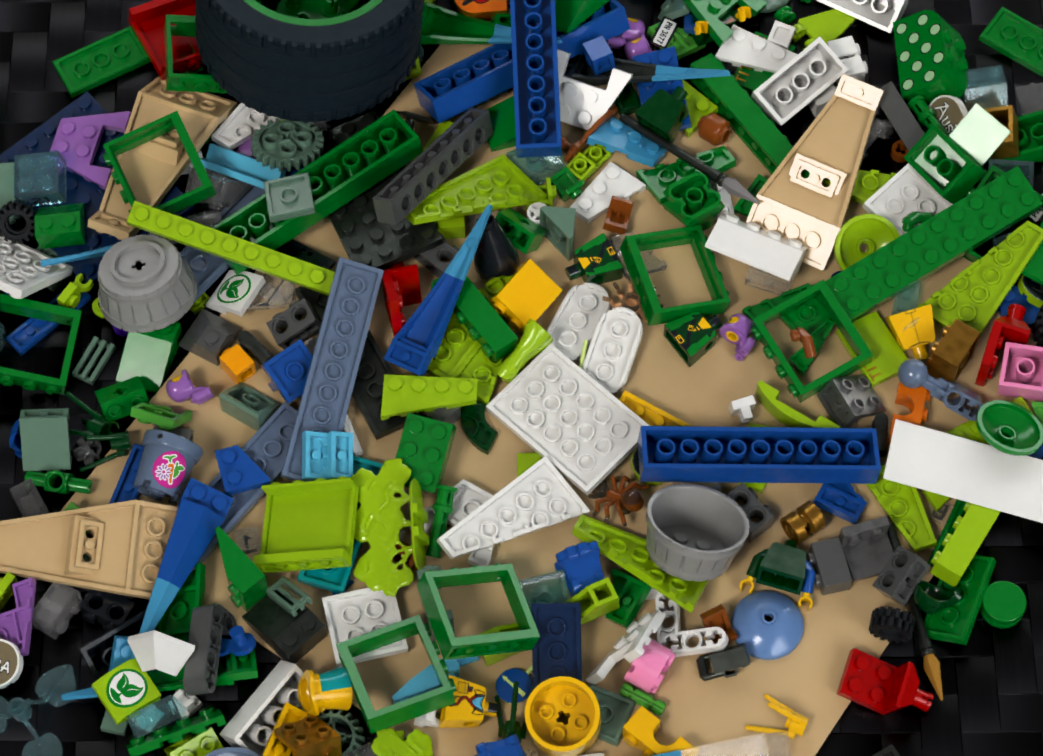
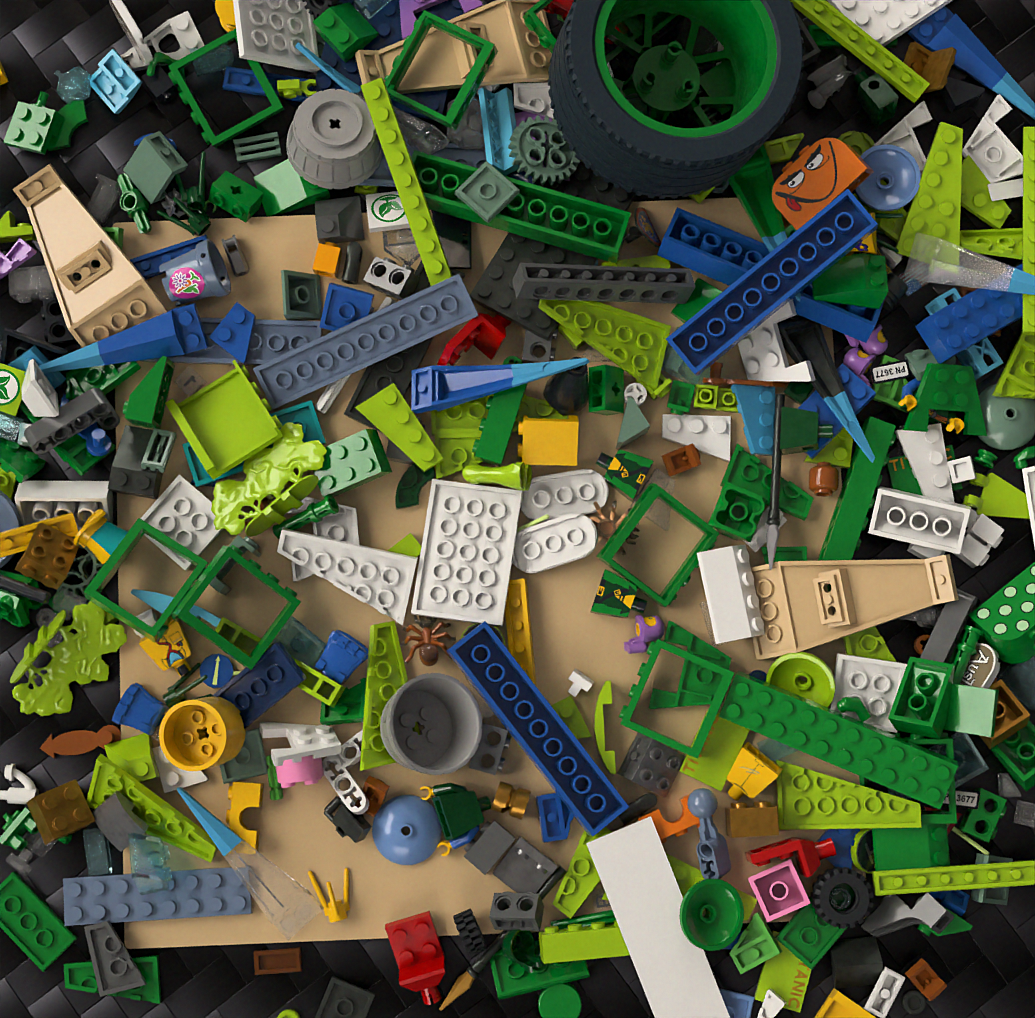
camera: 55 degrees right, 20 degrees up
bright green wing [130,402,193,431] -> none
medium lavender piece [166,369,215,405] -> none
medium azure slope [302,431,353,480] -> none
blue brick [582,35,616,76] -> none
dark orange arm [790,327,817,358] -> none

